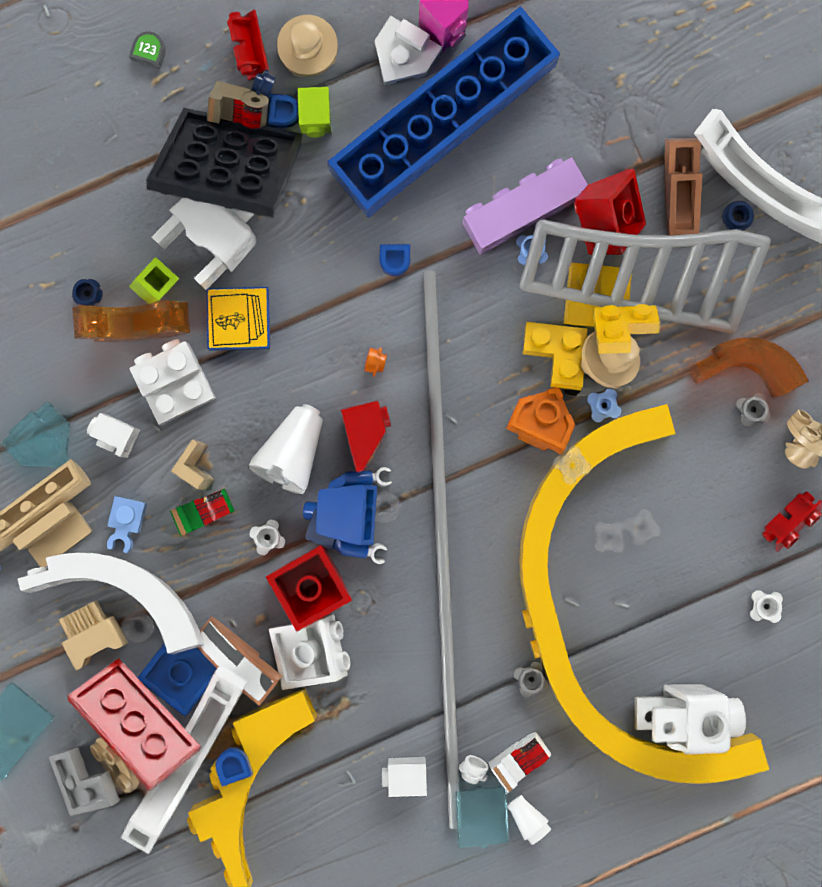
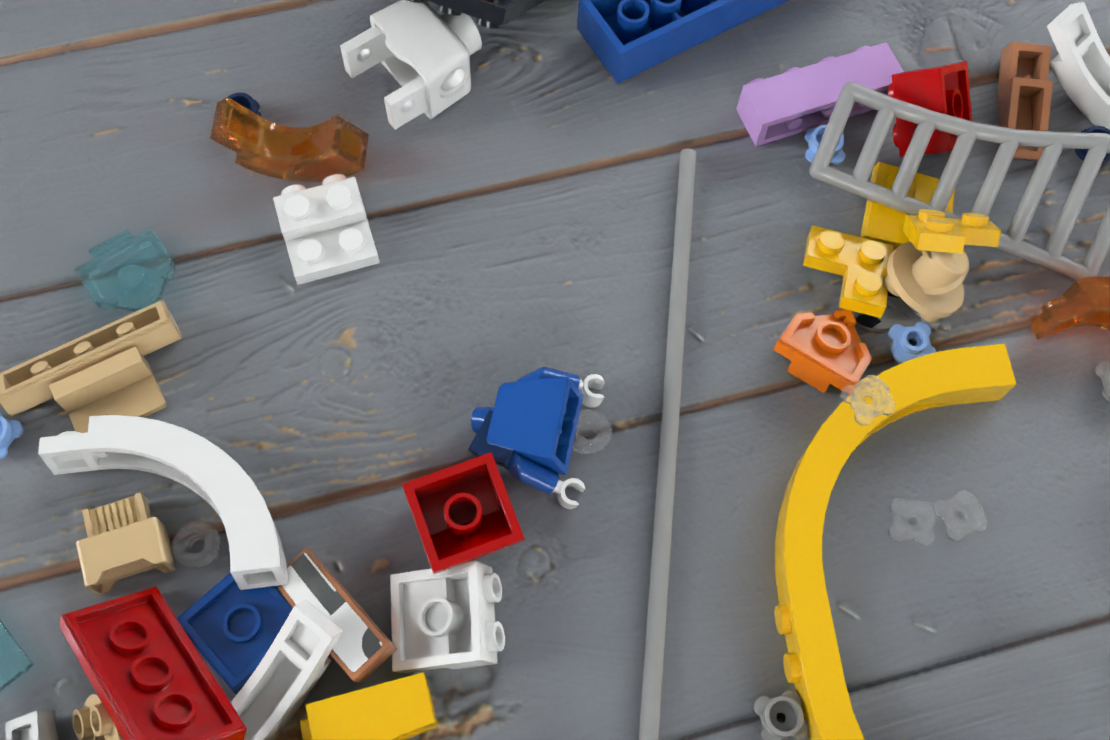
camera: 10 degrees right, 20 degrees down
white brick [87,413,140,458] -> none
light blue plate [107,496,147,553] -> none
lime brick [129,257,179,307] -> none
leg [170,489,235,536] -> none
tan panel [171,439,215,490] -> none
yellow tile [206,287,270,351] -> none
white cone [249,404,323,494] -> none
white plate [250,520,285,555] -> none
red slope [341,400,391,473] -> none
orange plate [364,347,387,377] -> none
blue tile [380,244,410,277] -> none

